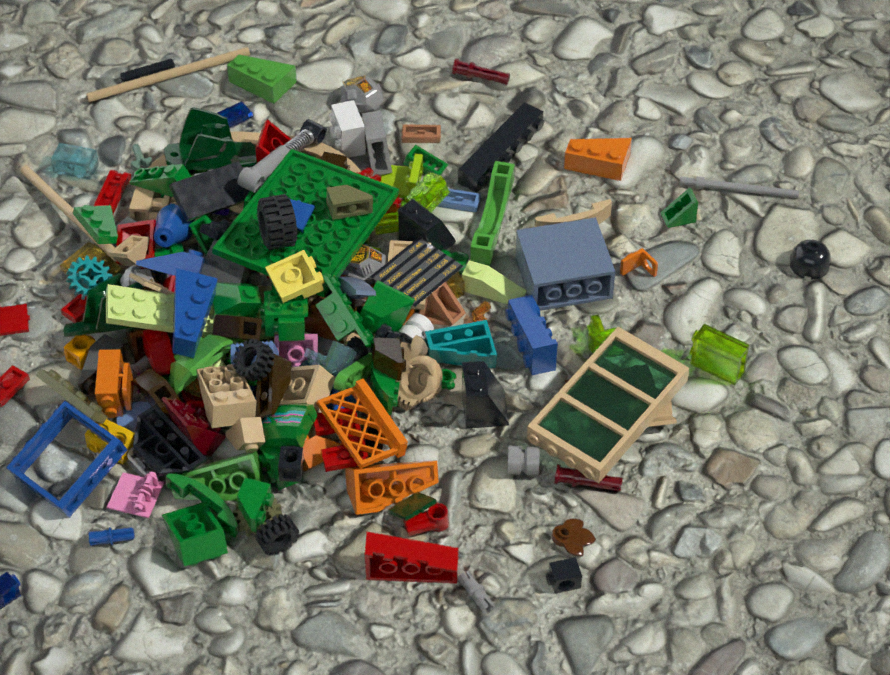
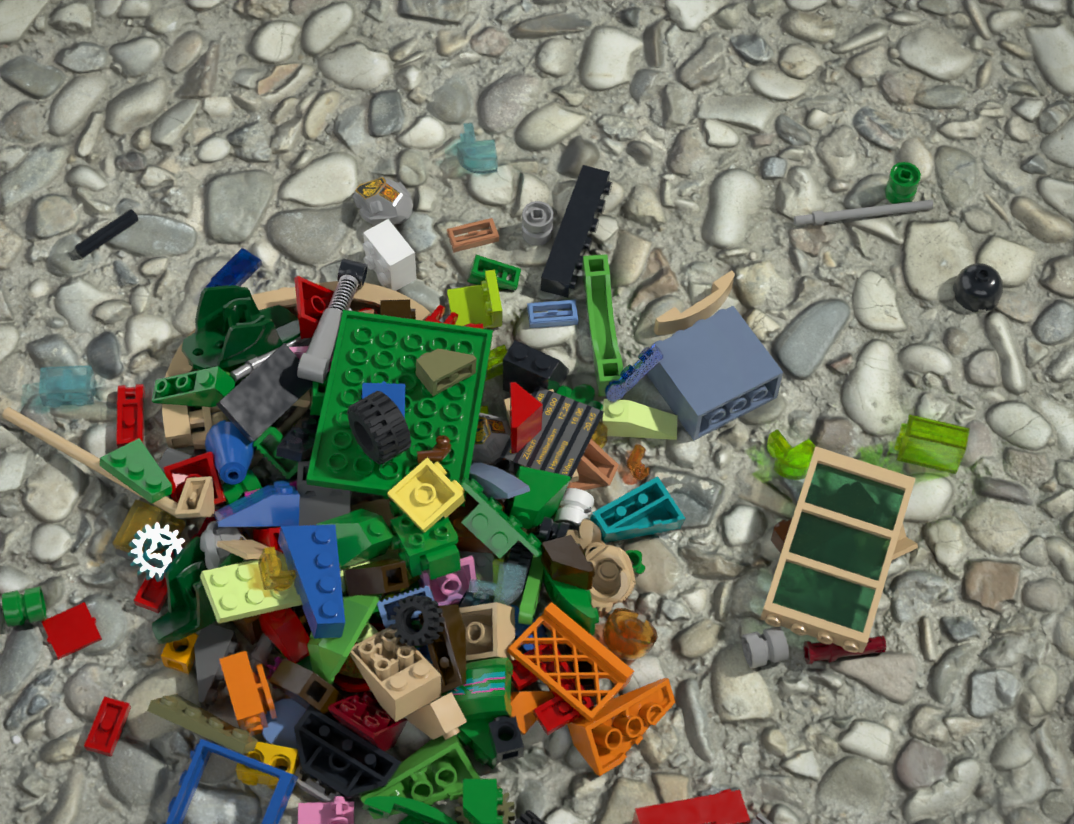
camera: 20 degrees left, 10 degrees up
tan piece [86,47,250,102] -> none
sand green bar [130,144,152,171] -> none
bright green wedge [227,54,297,104] -> none
light grey slope [362,110,392,176] -> none
dark green piece [388,492,437,521] -> none
red piece [403,503,449,536] -> none
clear neon green brick [405,172,450,212] -> none
dark red pin [452,58,510,85] -> none
black slope [462,361,509,429] -> none
blue wedge [505,295,558,375] -> none
black brick [546,557,582,594] -> none
reddish brown plate [552,518,596,557] -> none
orange wedge [564,138,632,181] -> none
orange bracket [620,248,658,277] -> none
green slope [660,188,698,228] -> none
none -> clear yellow bracket [258,547,296,591]
none -> reddish brown arm [417,435,451,464]
none -> clear light blue brick [457,123,497,174]
none -> red slope [510,382,543,453]
none -> light grey wheel [522,201,553,246]
none -> clear orange cylinder [603,608,658,660]
none -> clear blue hinge [604,344,663,403]
none -> green wheel [885,162,921,204]

